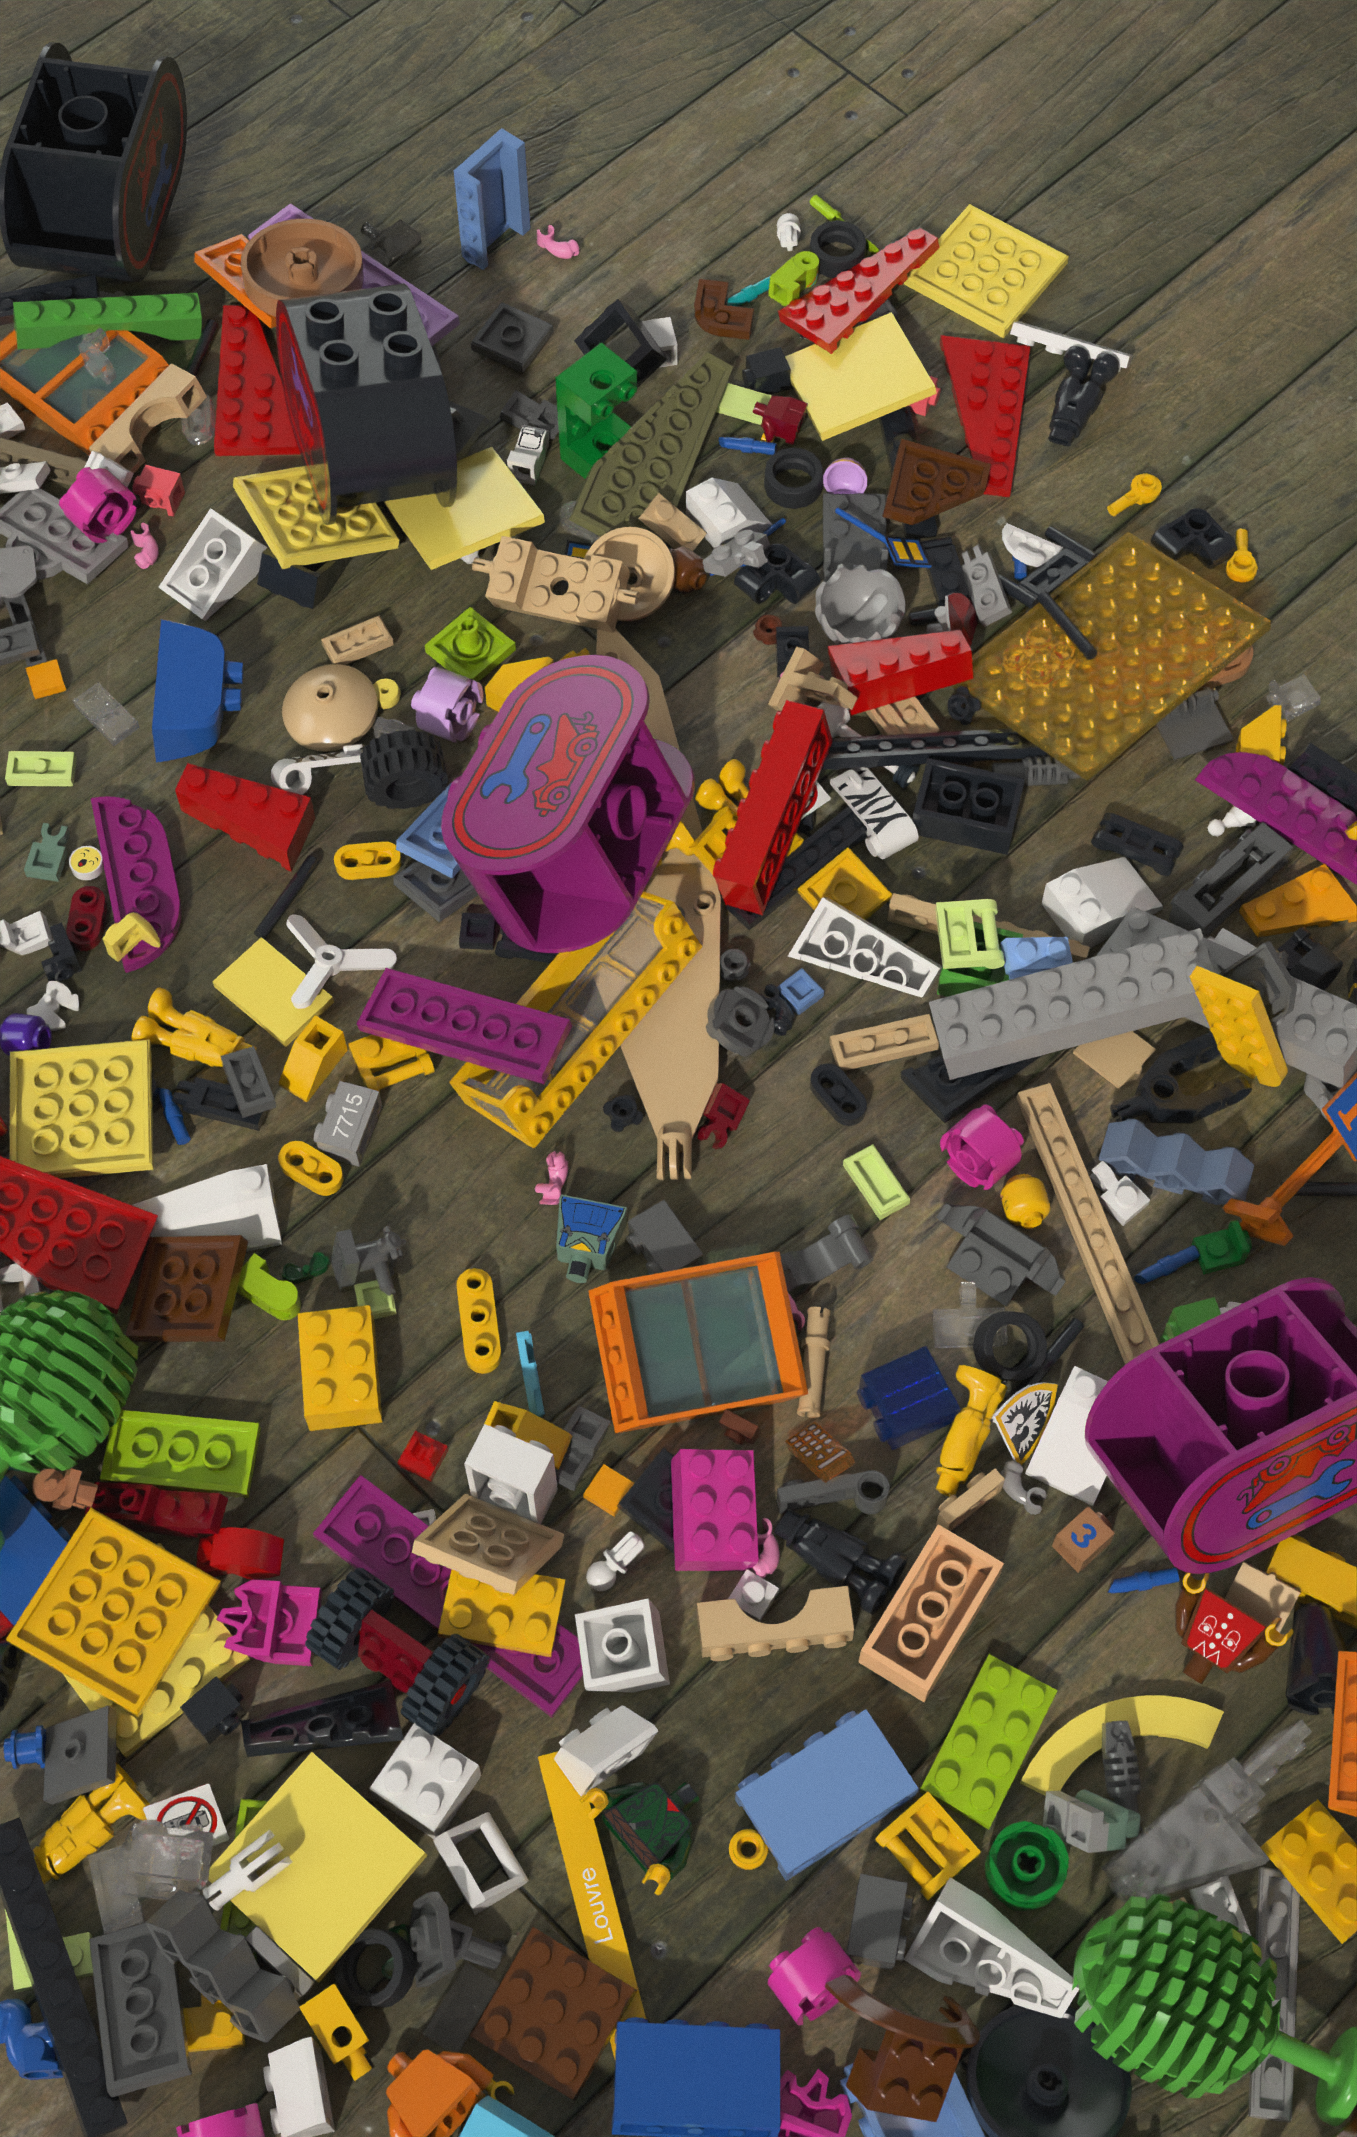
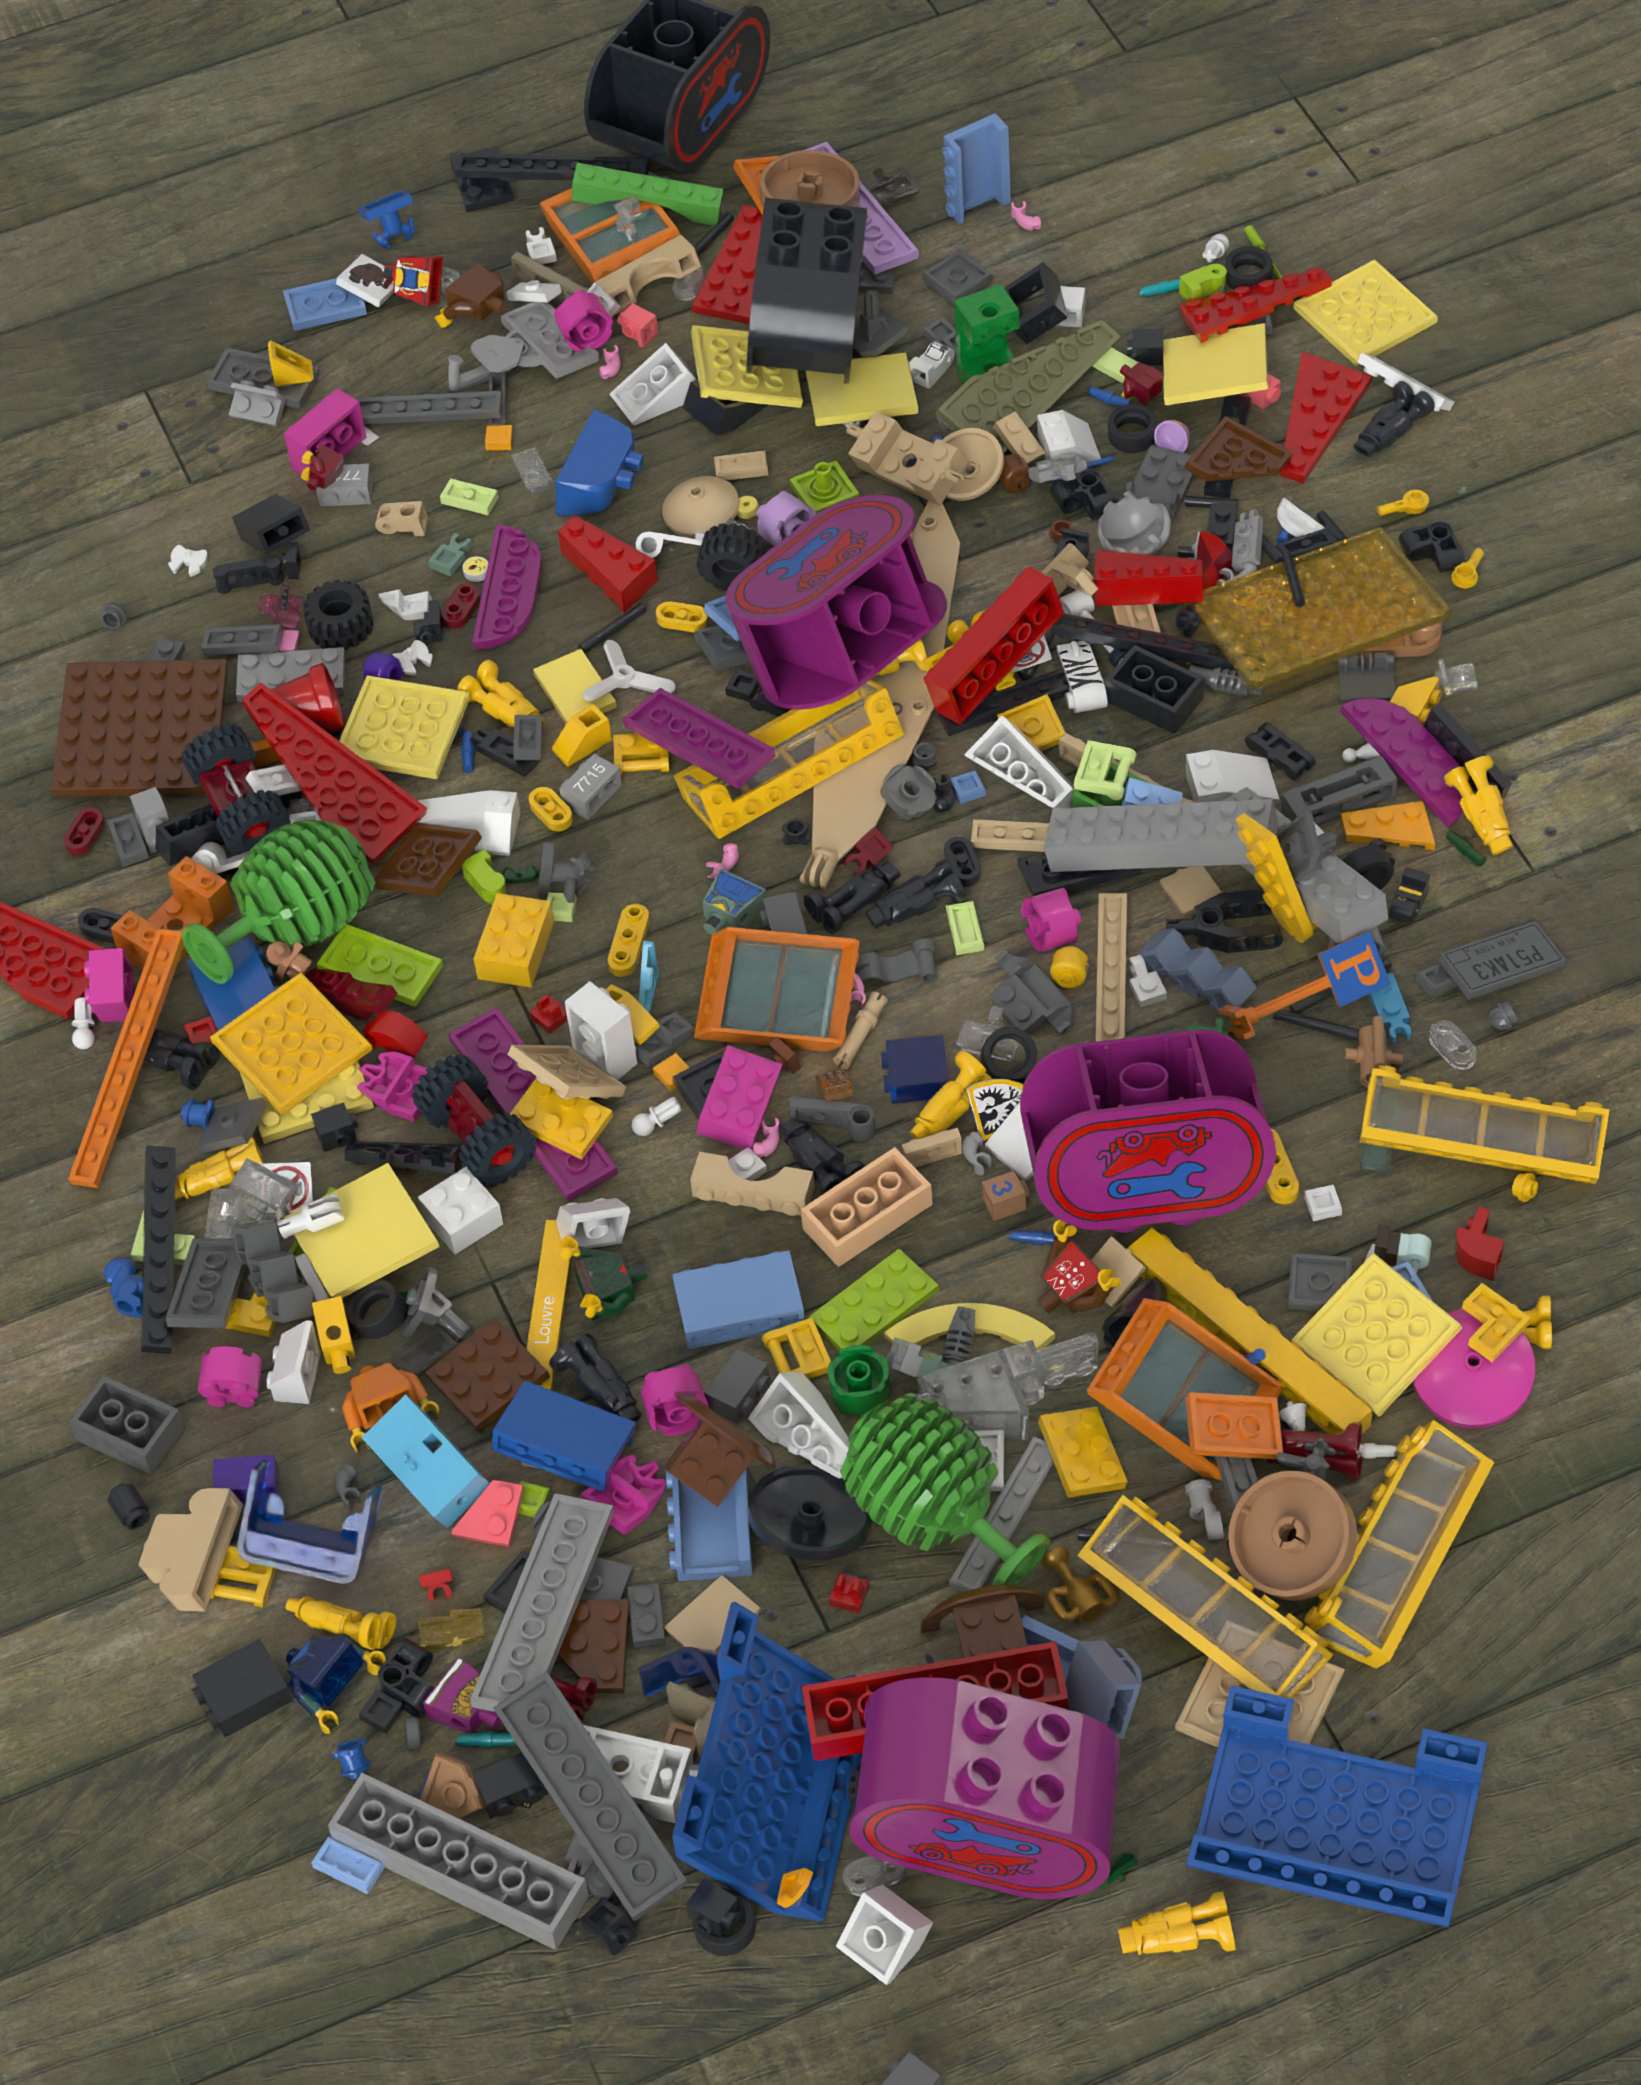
camera: 25 degrees right, 10 degrees down
light yellow plate [102,912,161,962] -> none
white tile [433,1812,529,1915] -> none
white slope [575,1598,670,1692] -> none
reddish brown plate [694,279,754,340] -> none
yellow plate [729,1829,768,1870] -> none
piece [835,508,932,568] -> none
none -> black piece [549,1334,642,1422]
none -> black piece [803,862,901,934]
none -> black piece [865,859,967,929]
none -> light grey arm [1216,563,1257,587]

